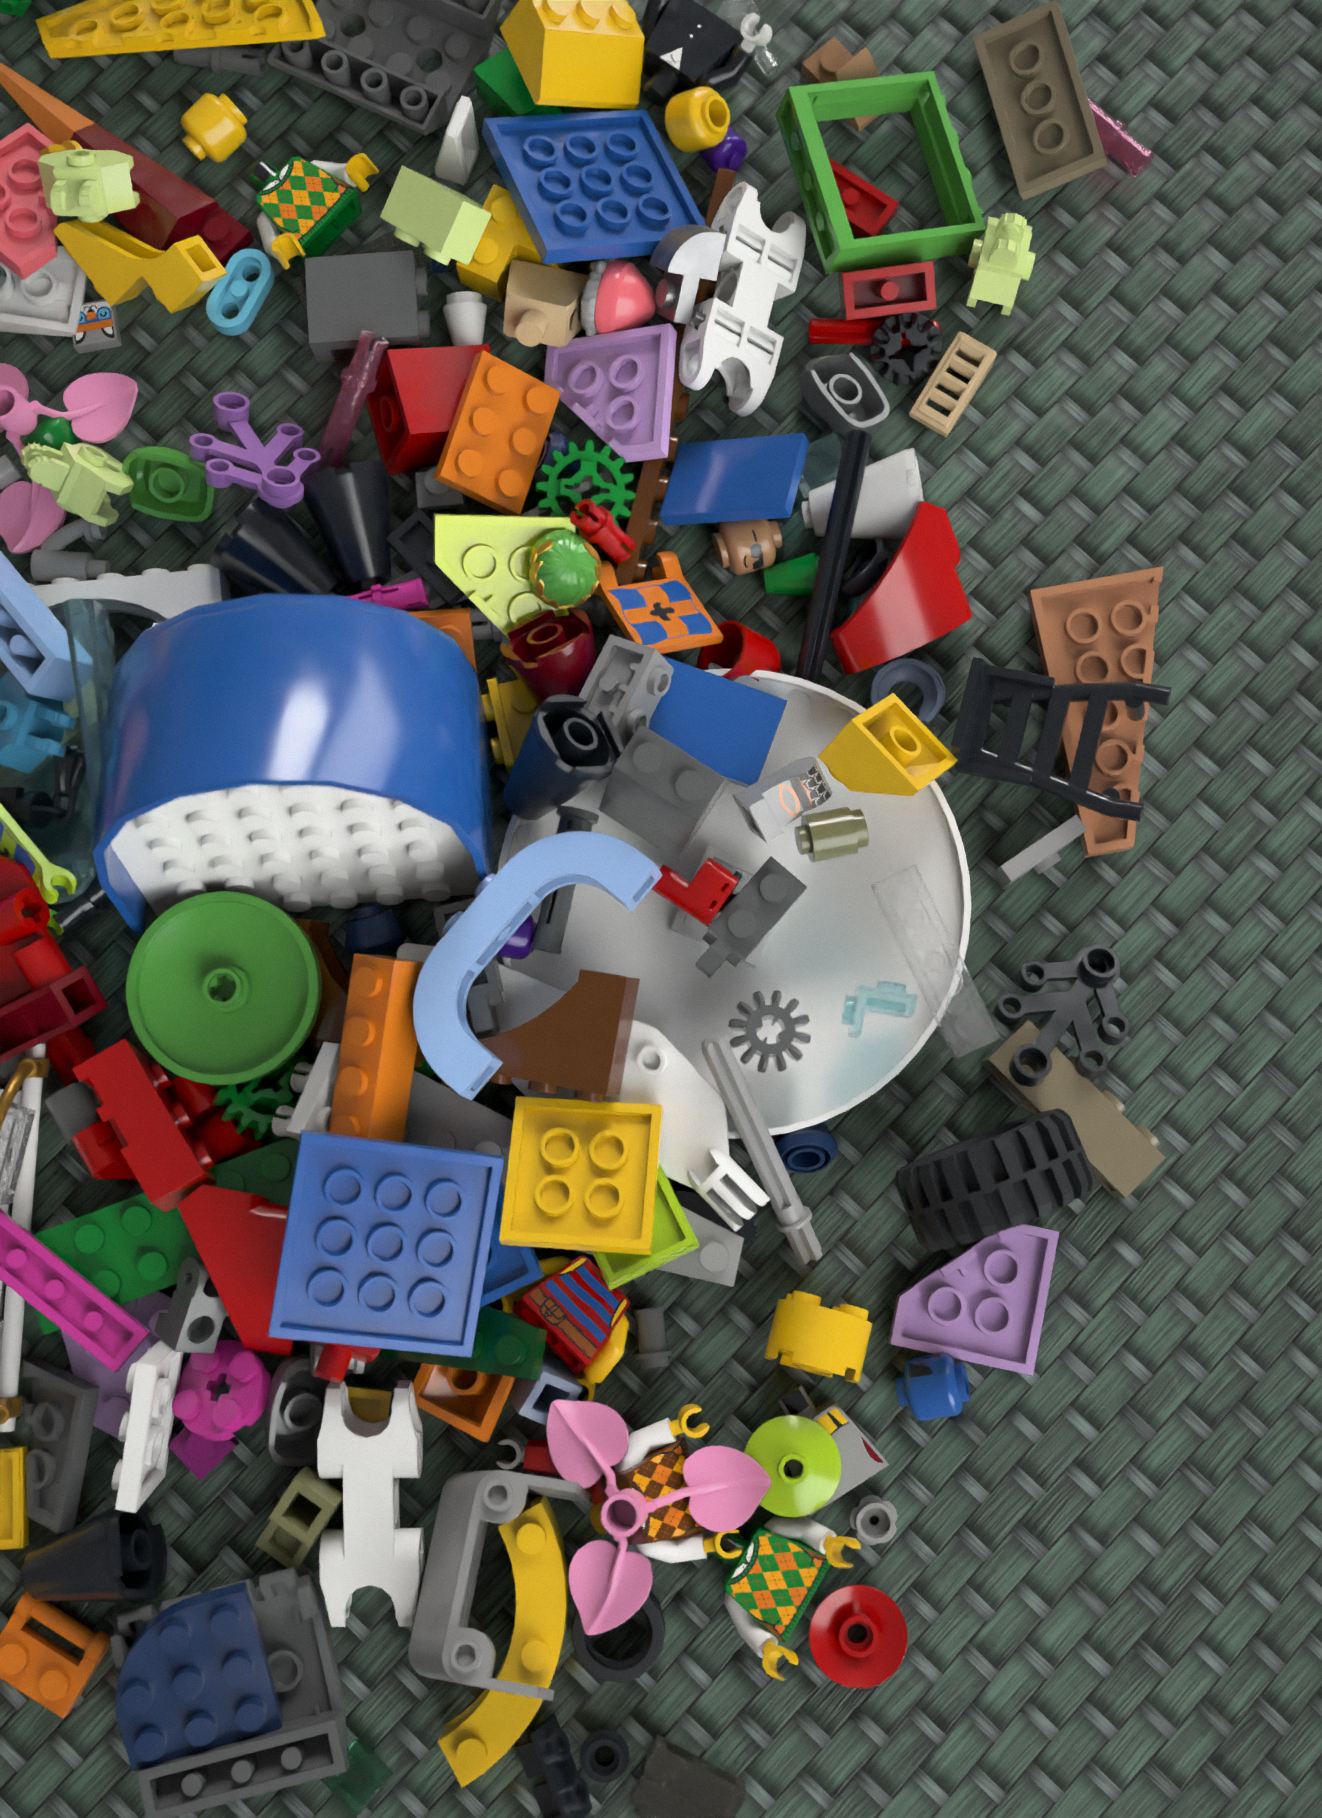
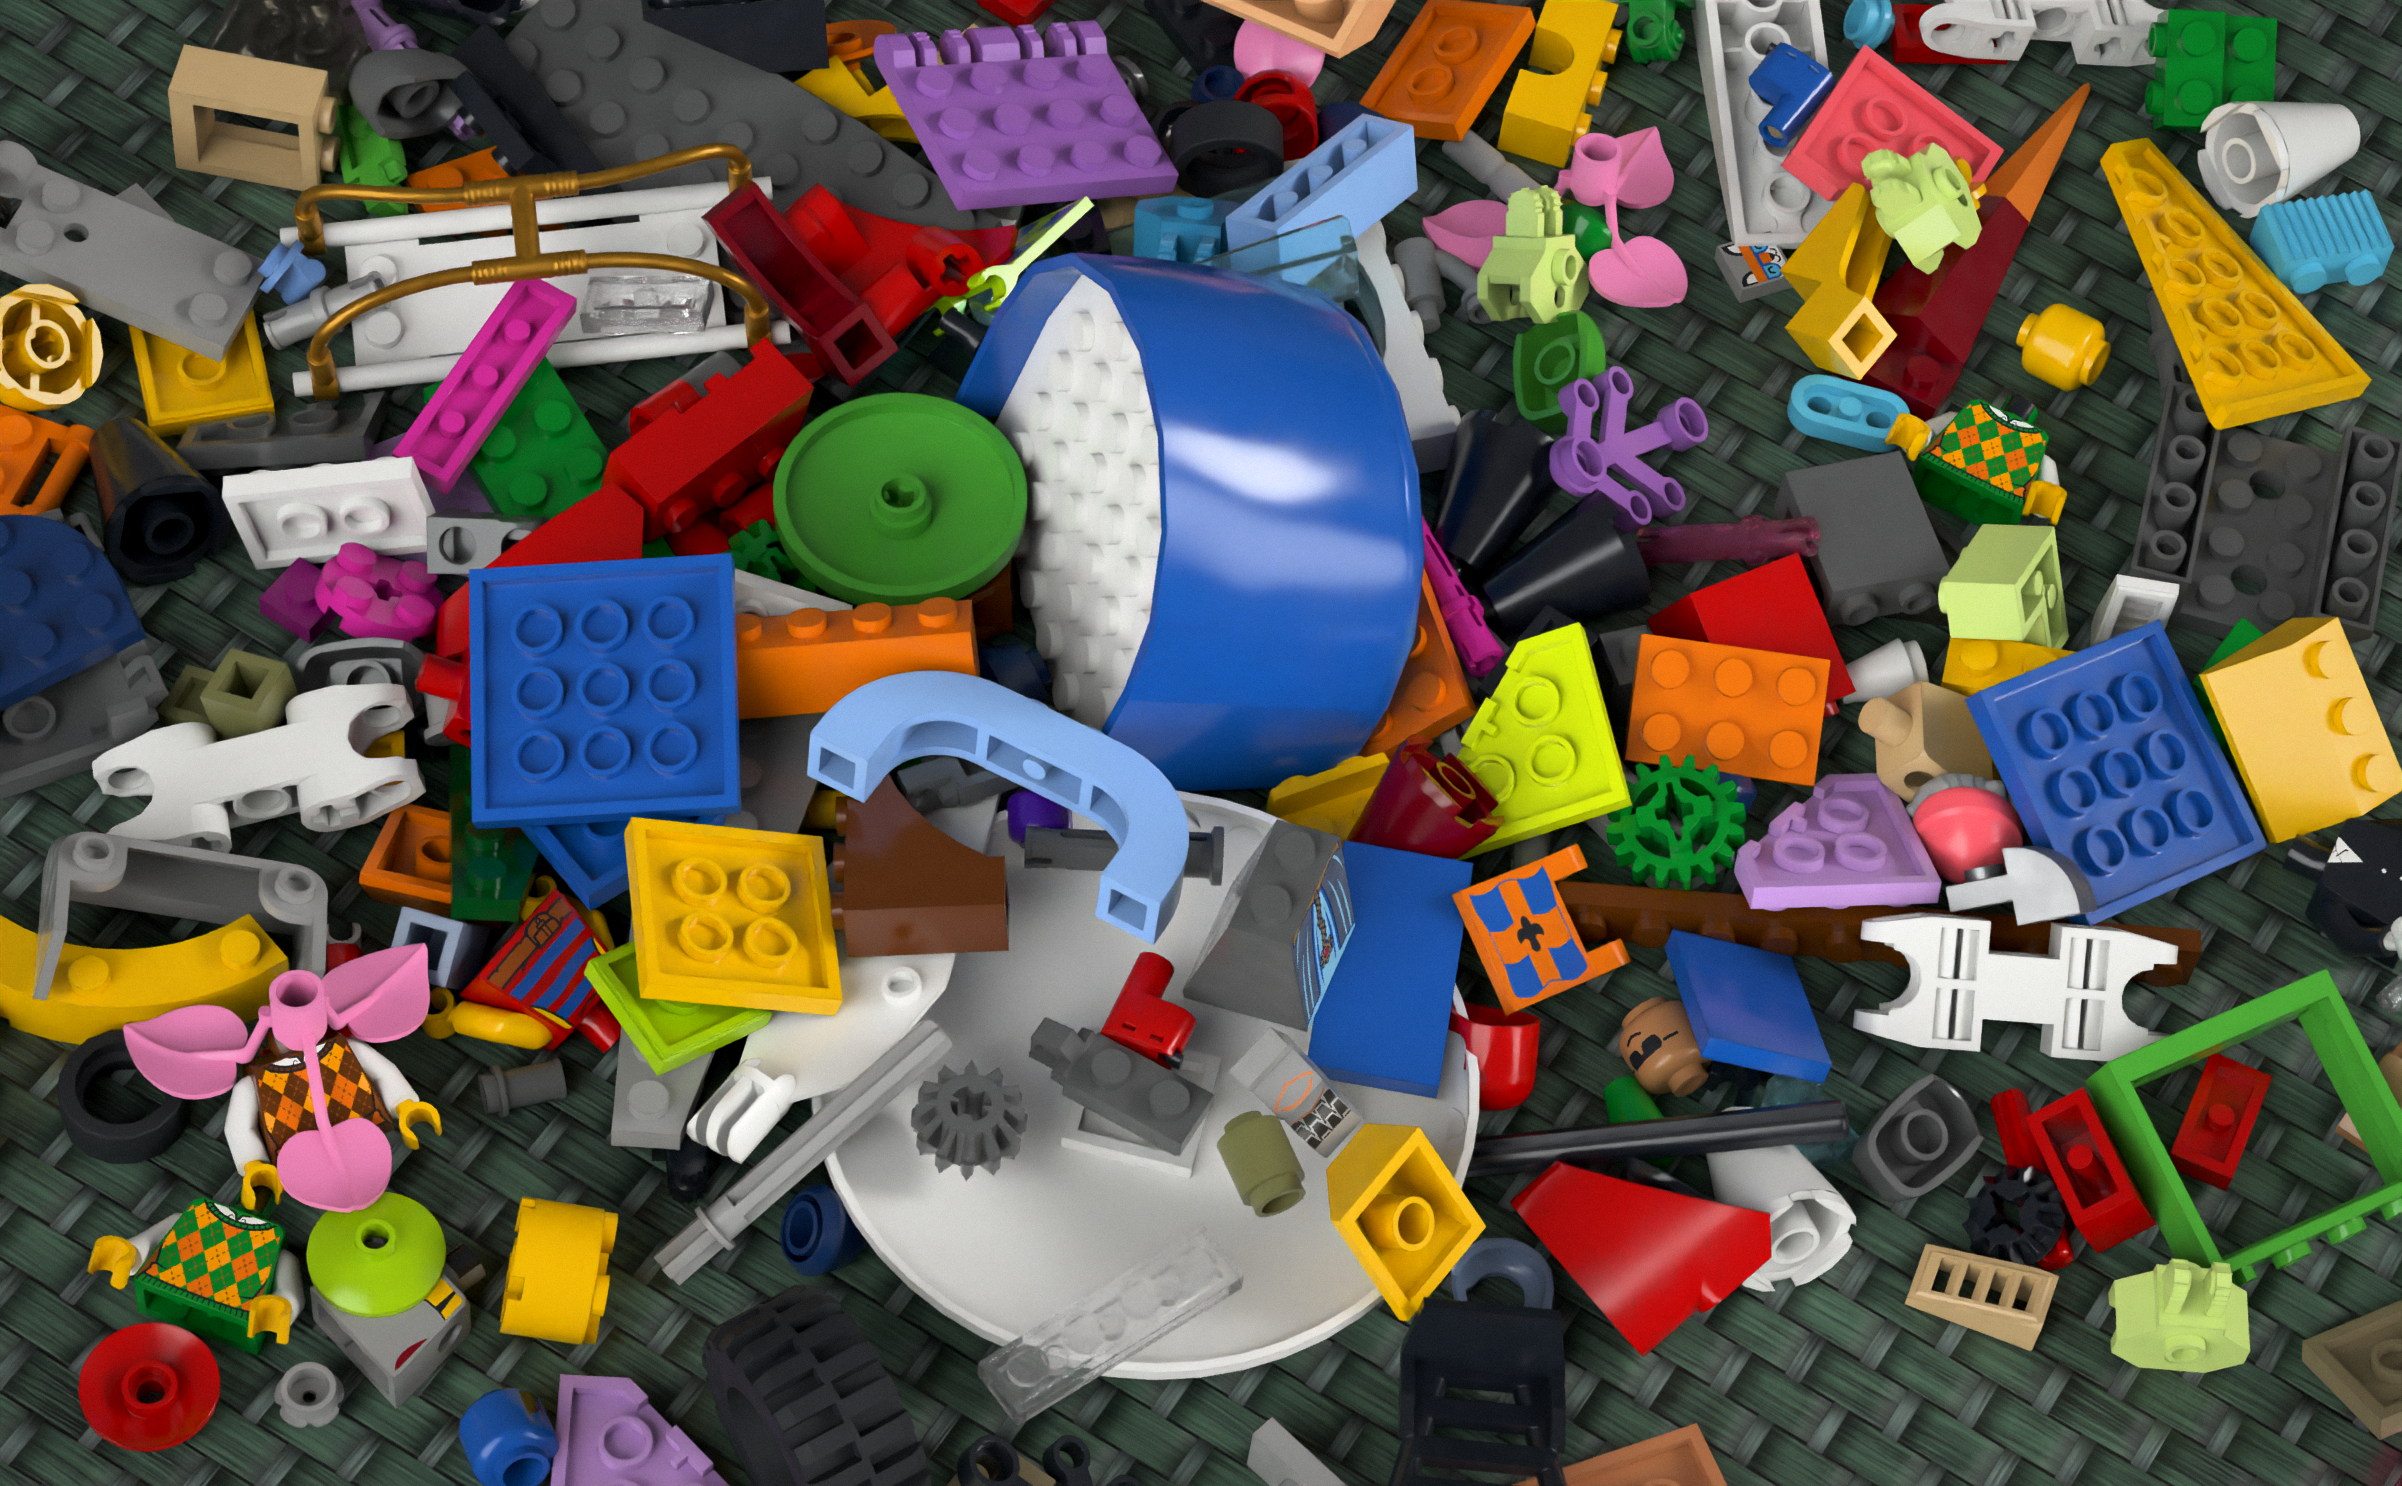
camera: 70 degrees right, 25 degrees down
black cone [503,694,623,821] -> none
bright green hair [528,529,601,609] -> none
red pin [570,499,636,563] -> none
light grey bracket [578,634,674,749] -> none
yellow head [664,87,730,152] -> none
dark purple piece [700,126,747,172] -> none
clear light blue bracket [841,981,918,1038] -> none

